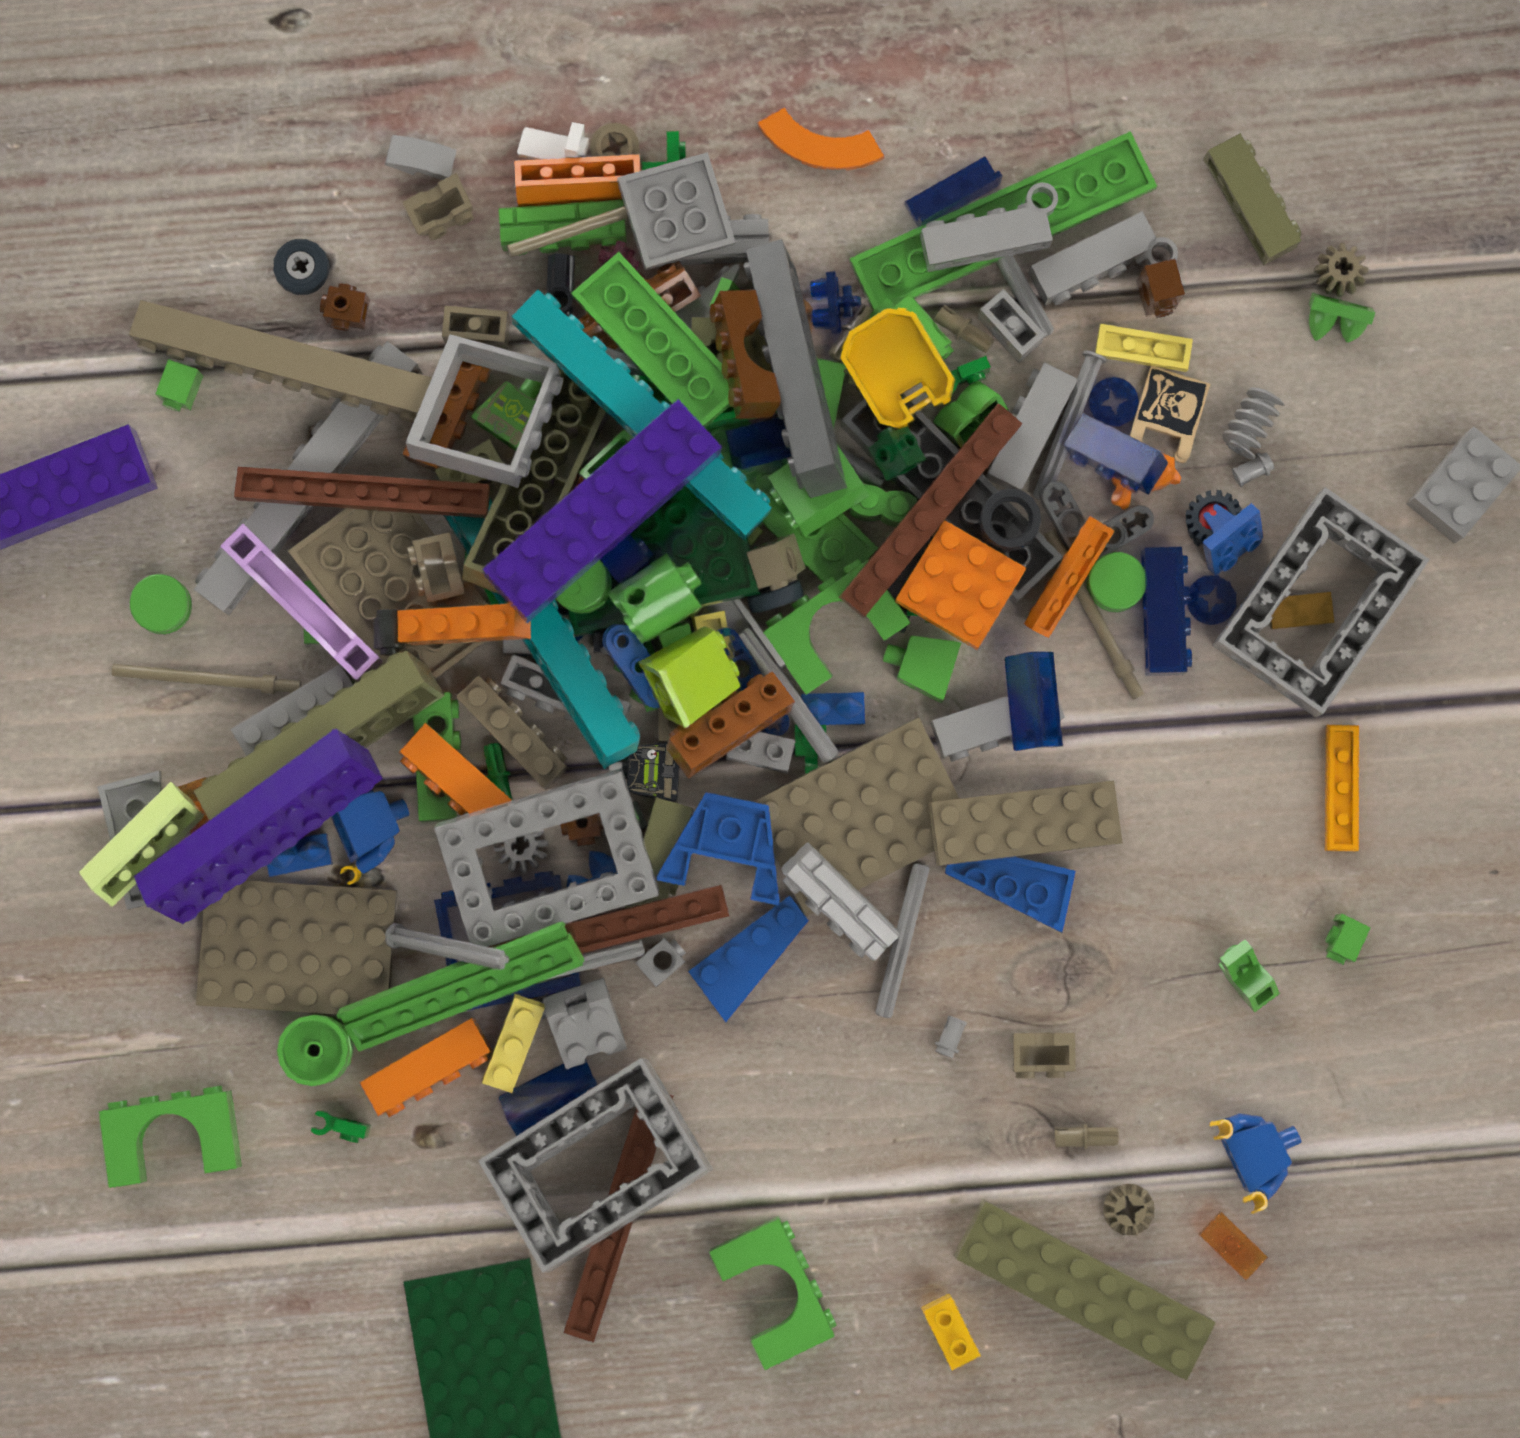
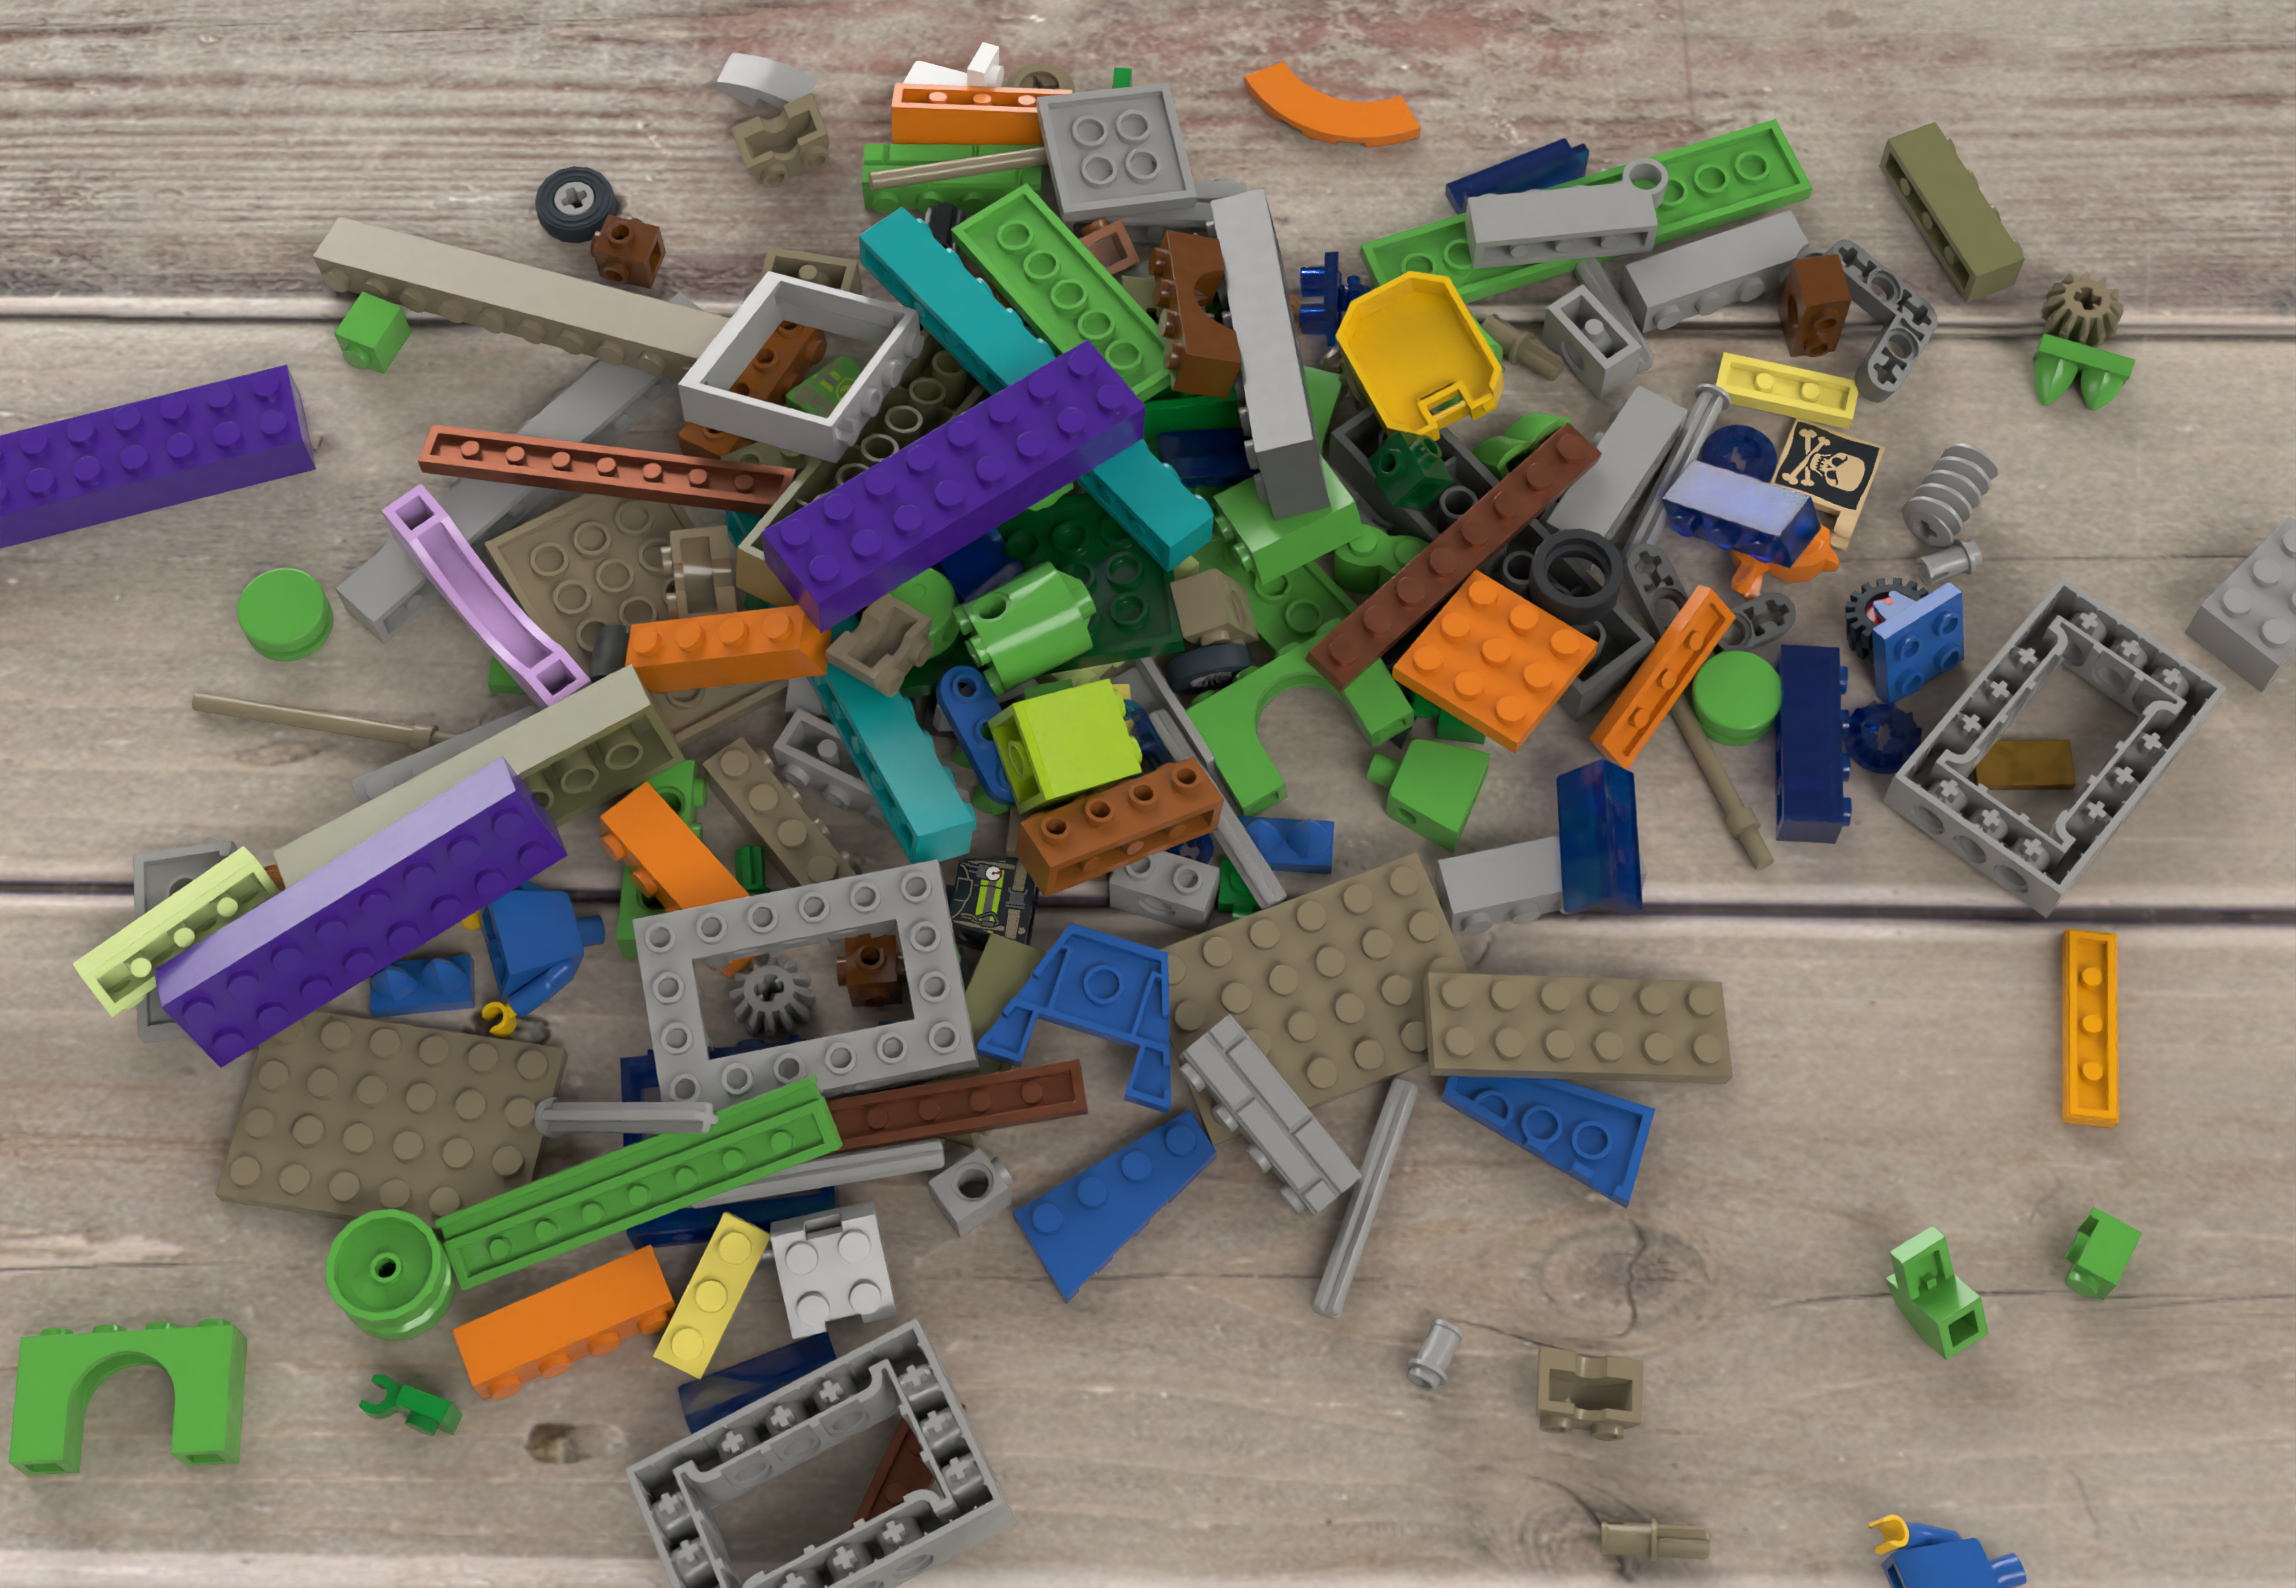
camera: 10 degrees right, 20 degrees down
green plate [951,356,991,395] -> none
none -> dark tan cylinder [825,593,934,698]
none -> dark grey beam [1822,239,1938,403]

